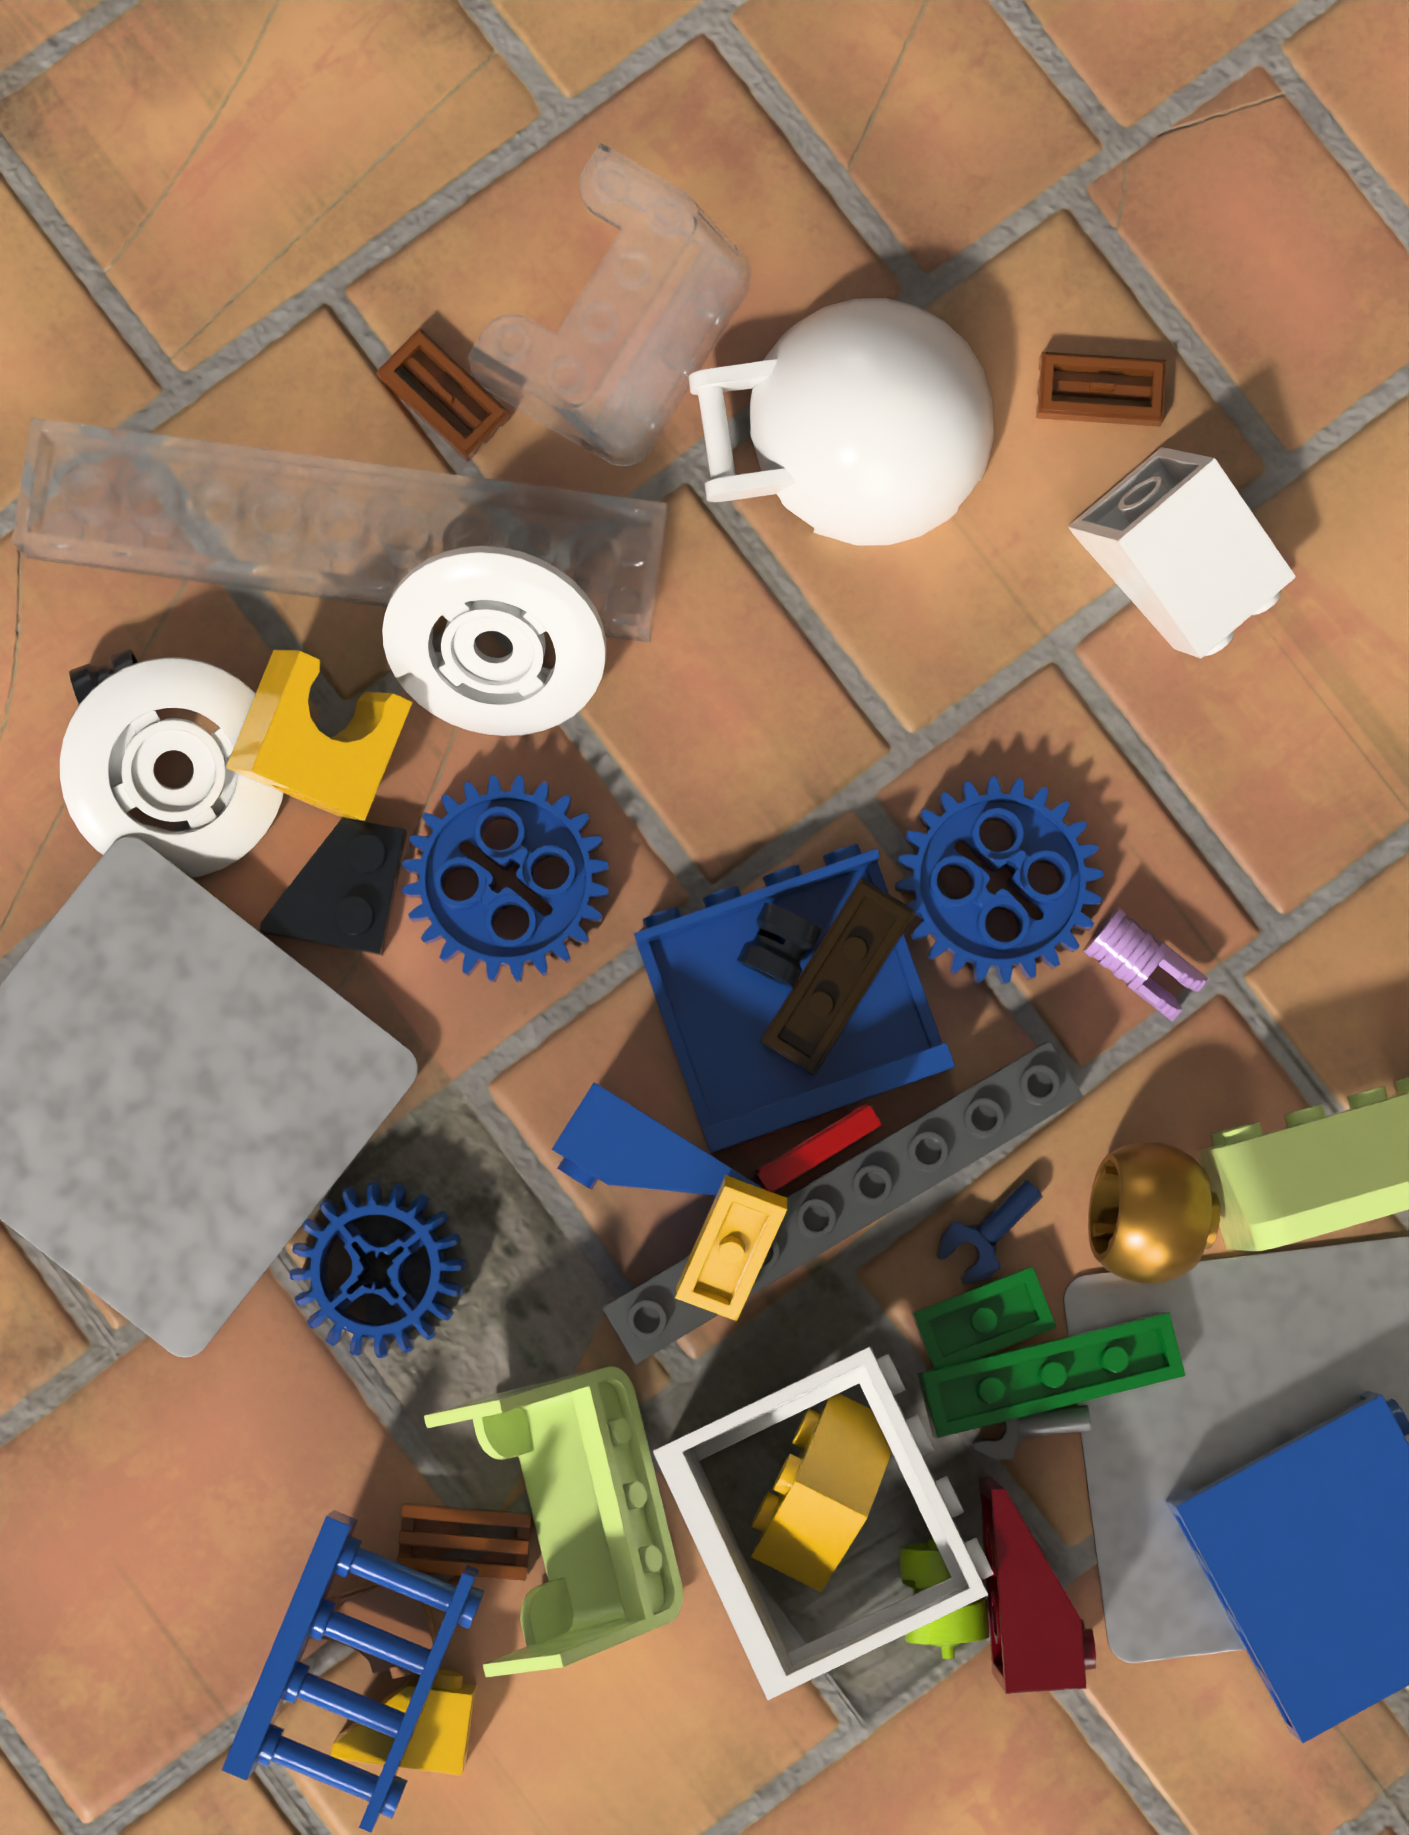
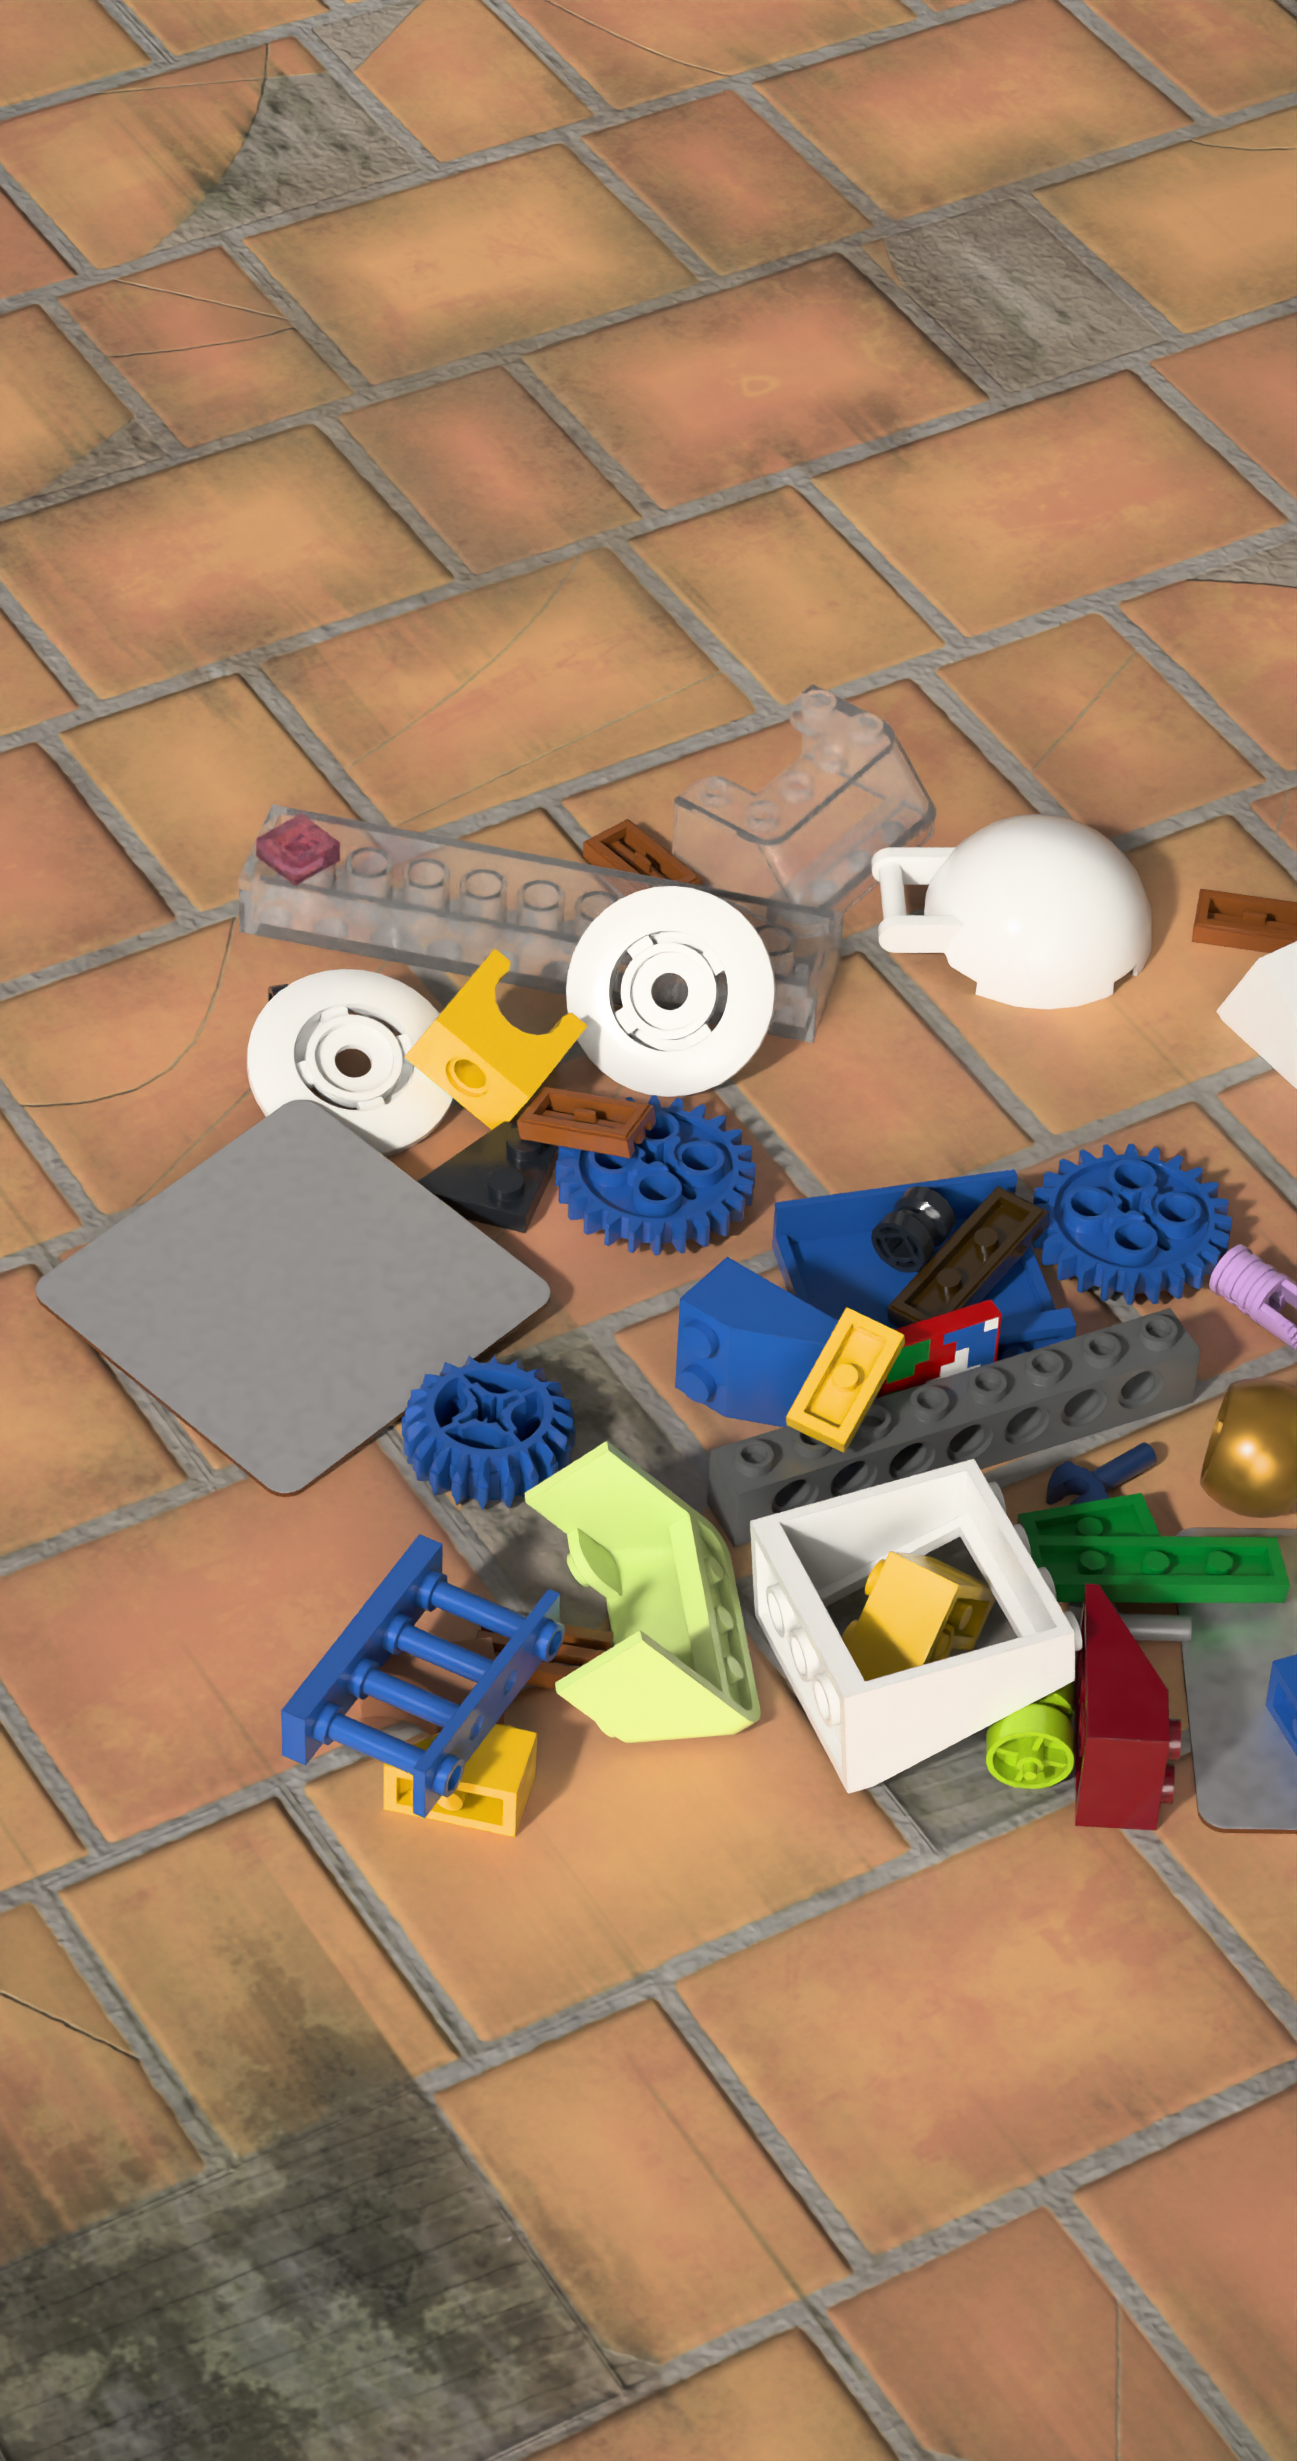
camera: 10 degrees right, 40 degrees down
none -> clear pink plate [256,813,340,886]
none -> dark orange tile [517,1086,656,1158]

